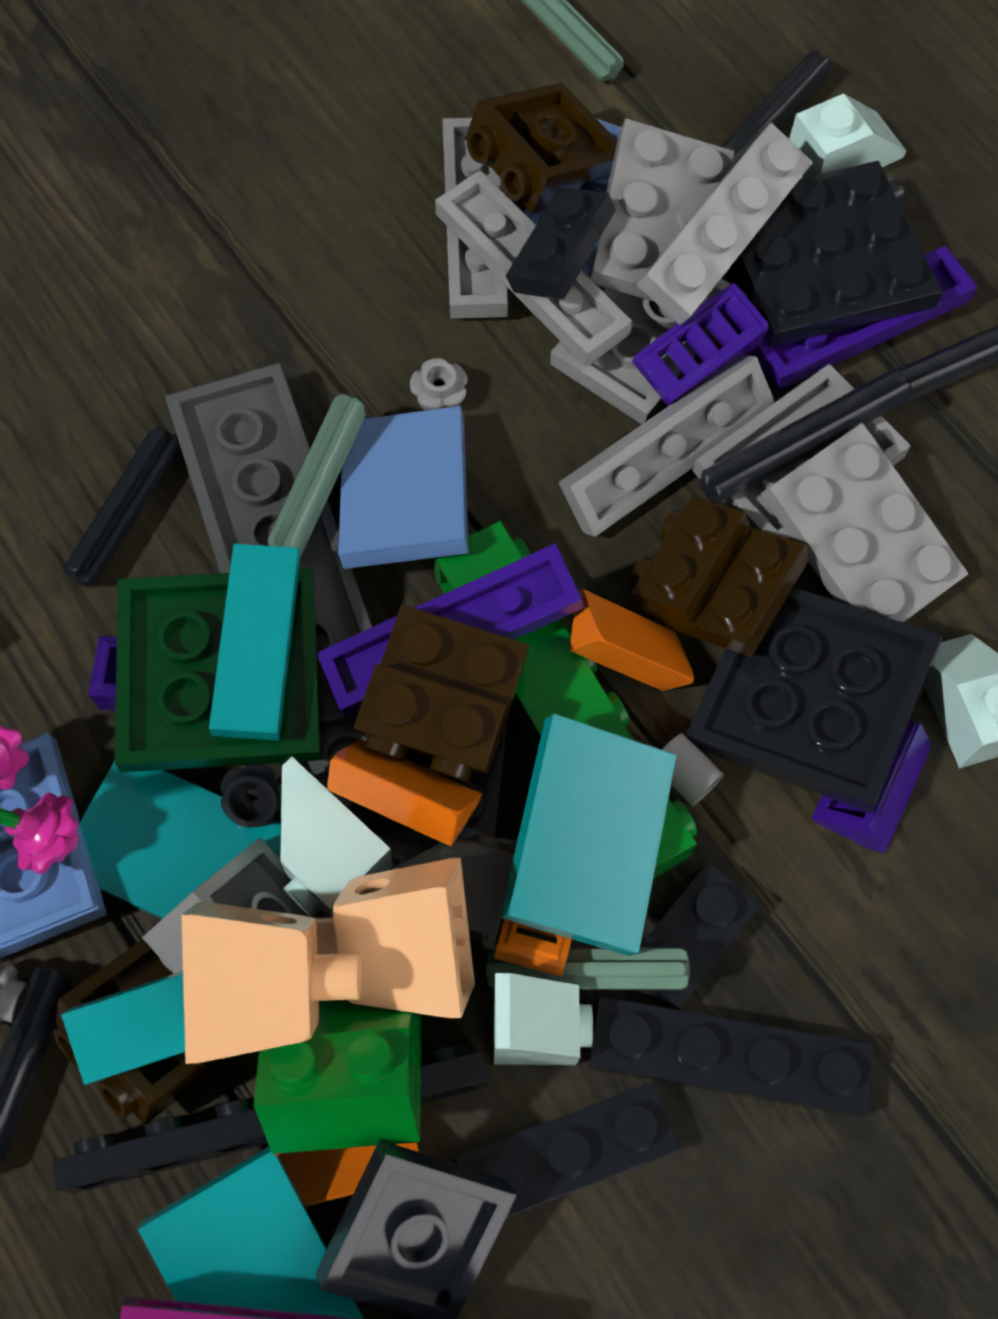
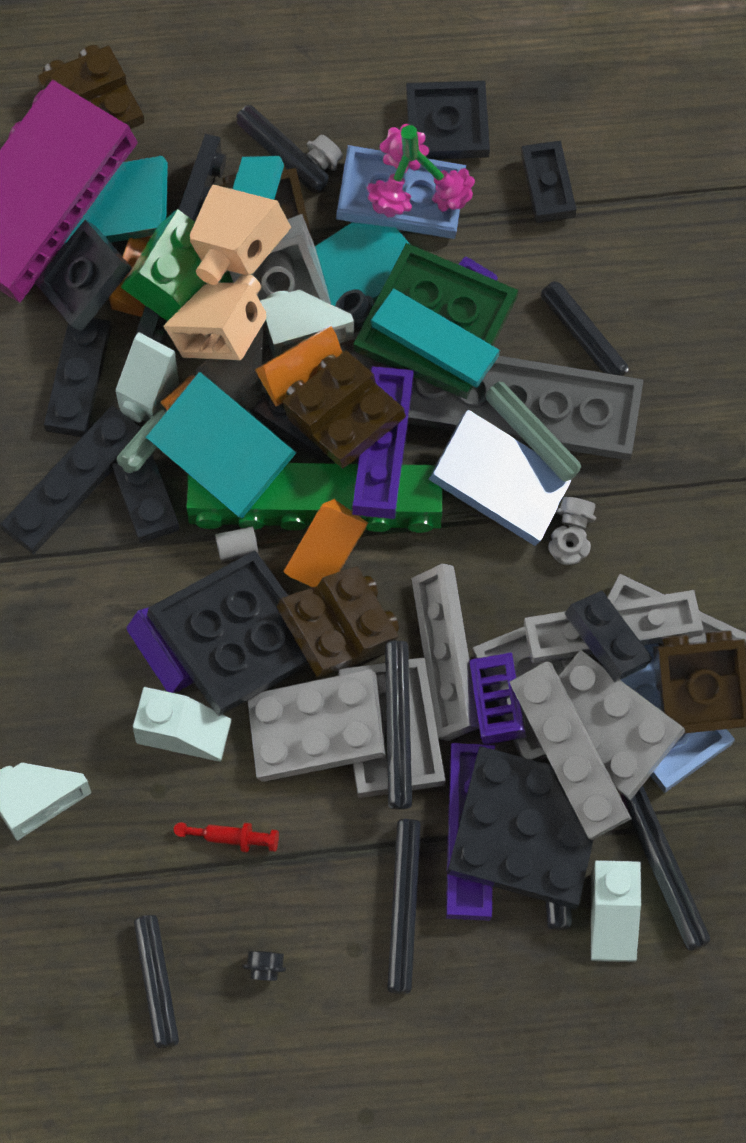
camera: 120 degrees right, 0 degrees up
none -> light grey plate [555,497,596,529]

